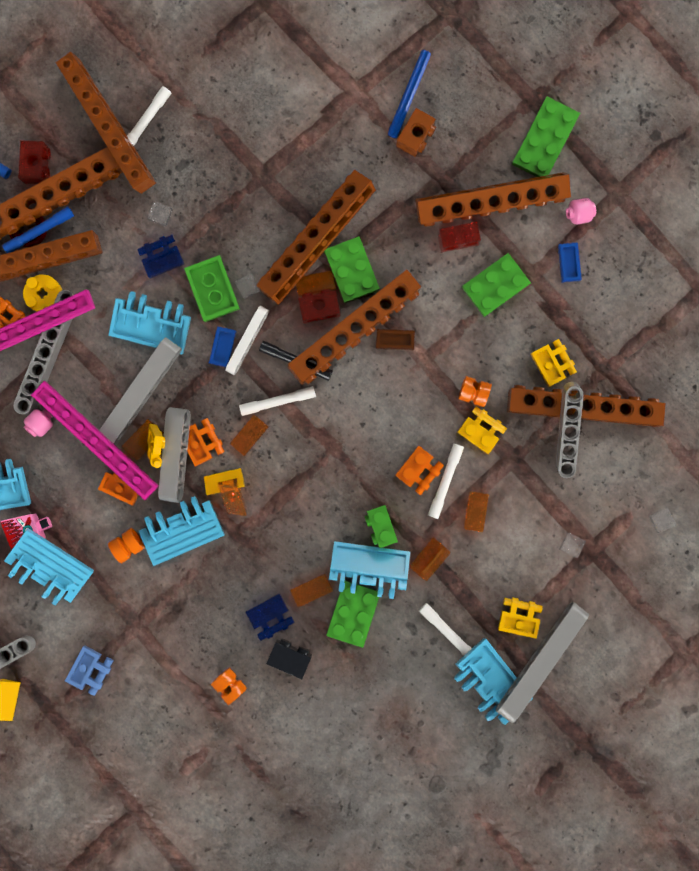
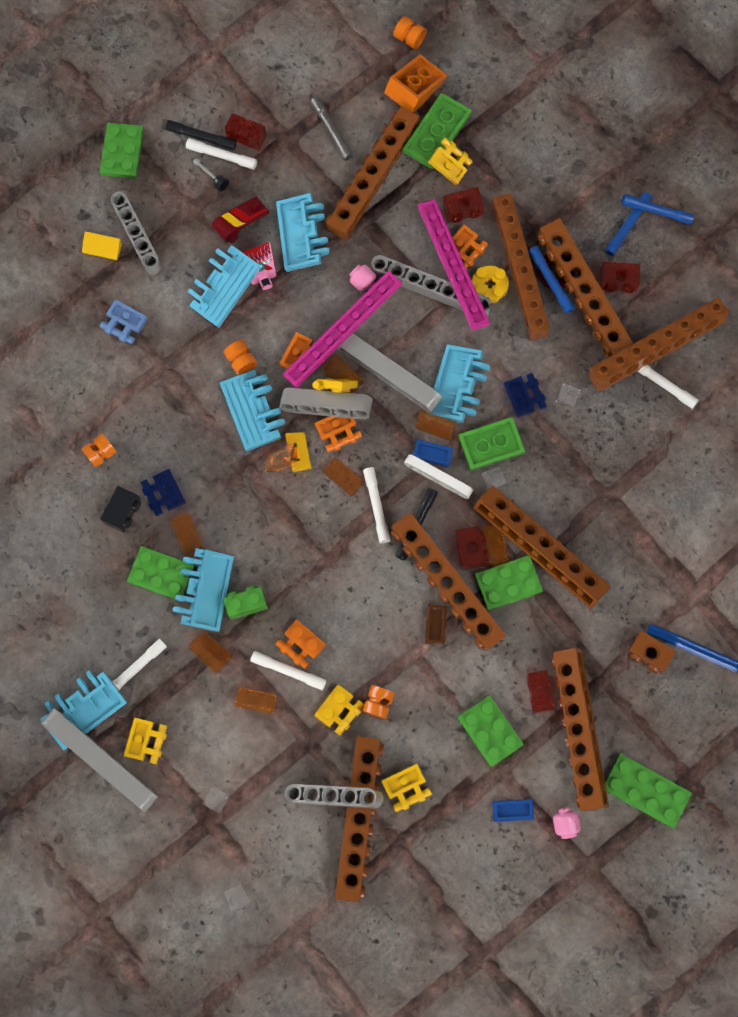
camera: 95 degrees right, 10 degrees down
none -> clear orange slope [416,410,455,441]

